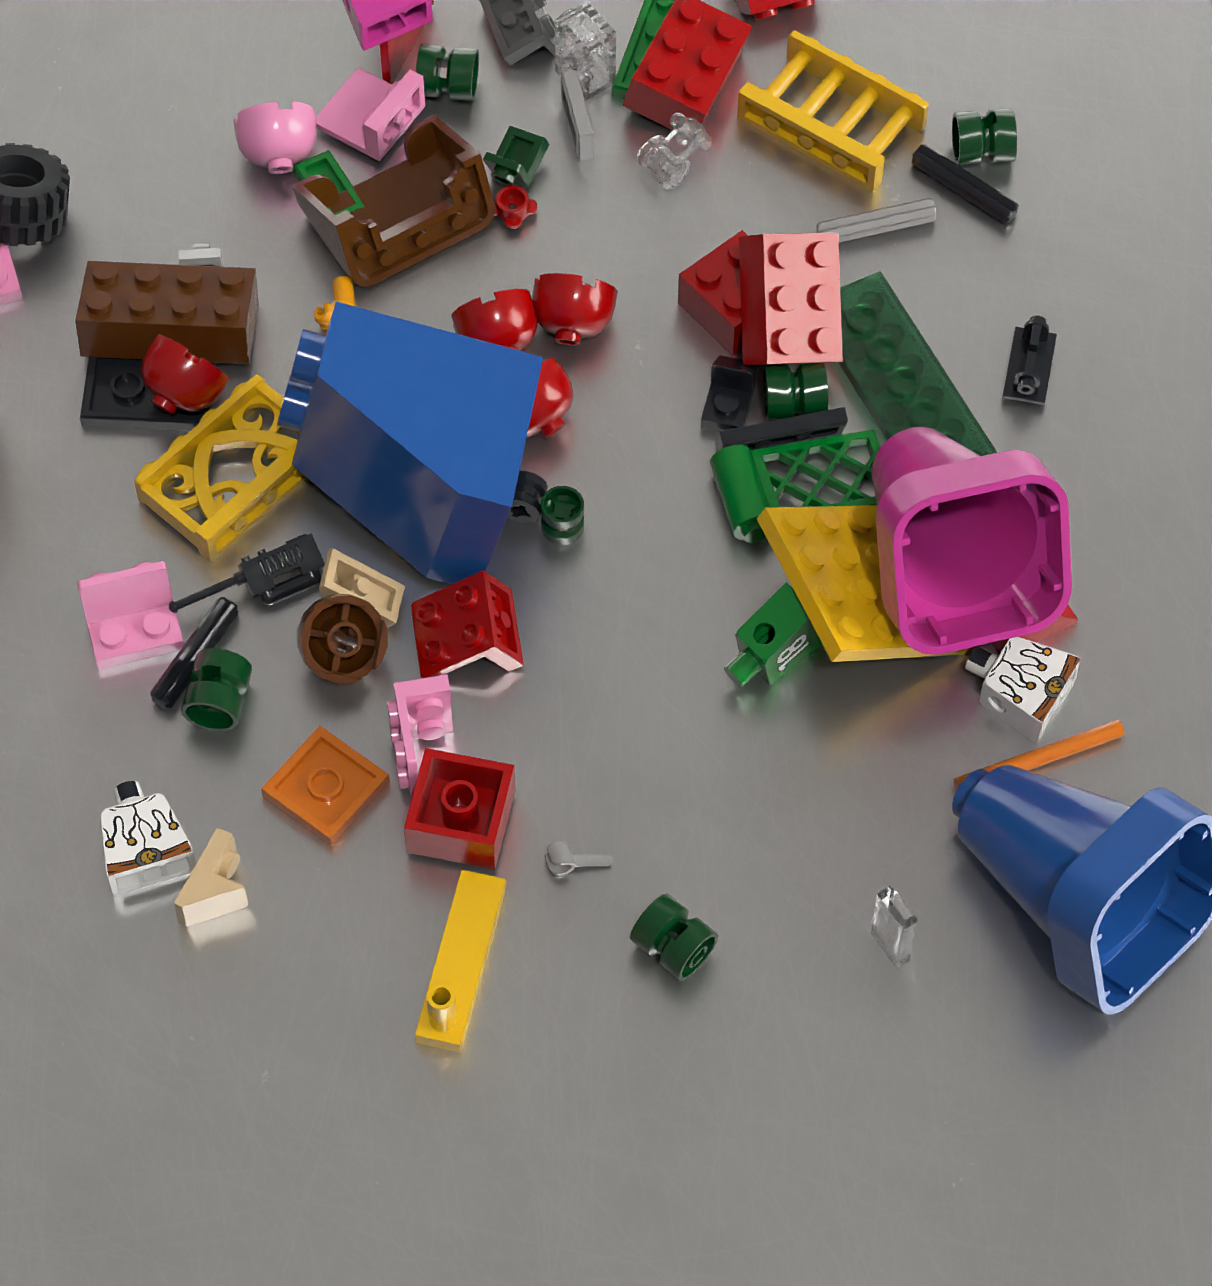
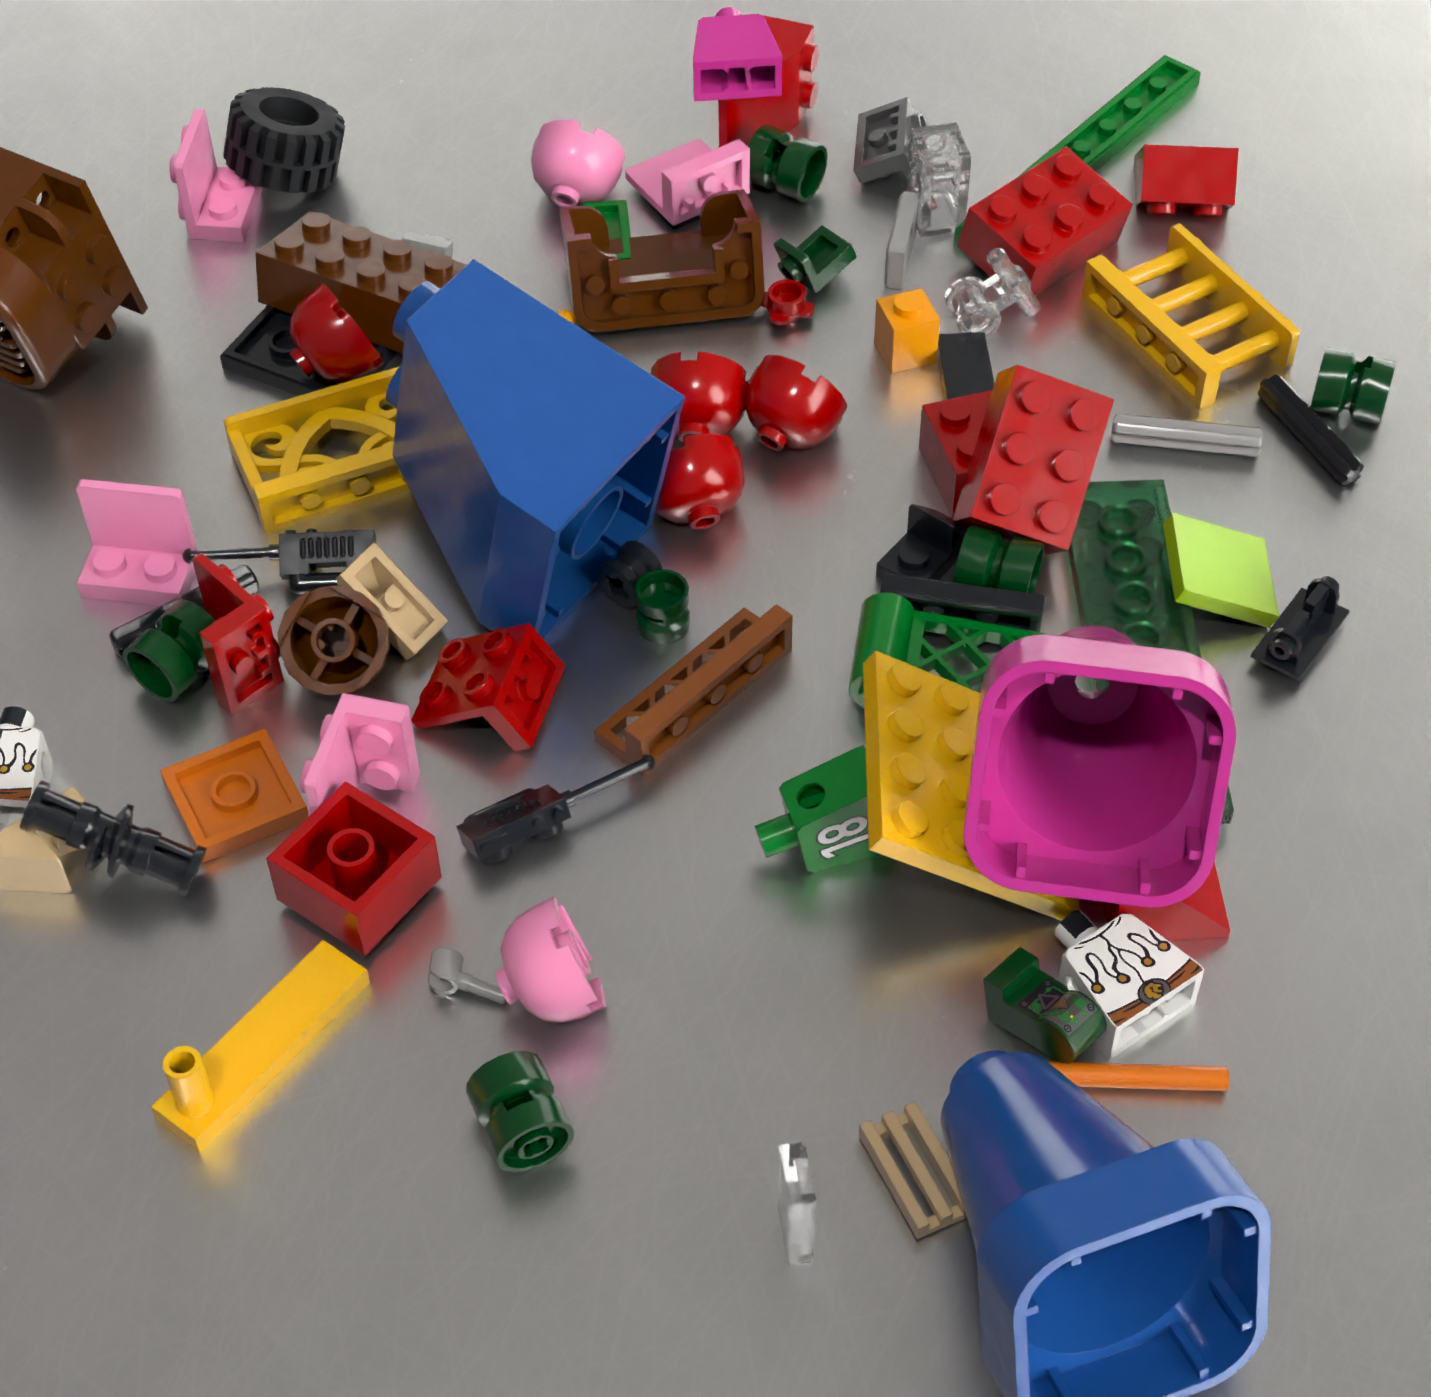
camera: 25 degrees right, 10 degrees down
none -> black piece [20,780,207,897]
none -> red bracket [192,553,284,716]
none -> black piece [456,755,655,863]
none -> bright pink cylinder [495,896,606,1023]
none -> dark orange fence [594,604,793,776]
none -> tan tile [859,1101,967,1239]
none -> light orange brick [874,288,940,374]
none -> black tile [937,332,995,400]
none -> dark green leg [983,947,1107,1063]
none -> lime tile [1163,512,1279,628]

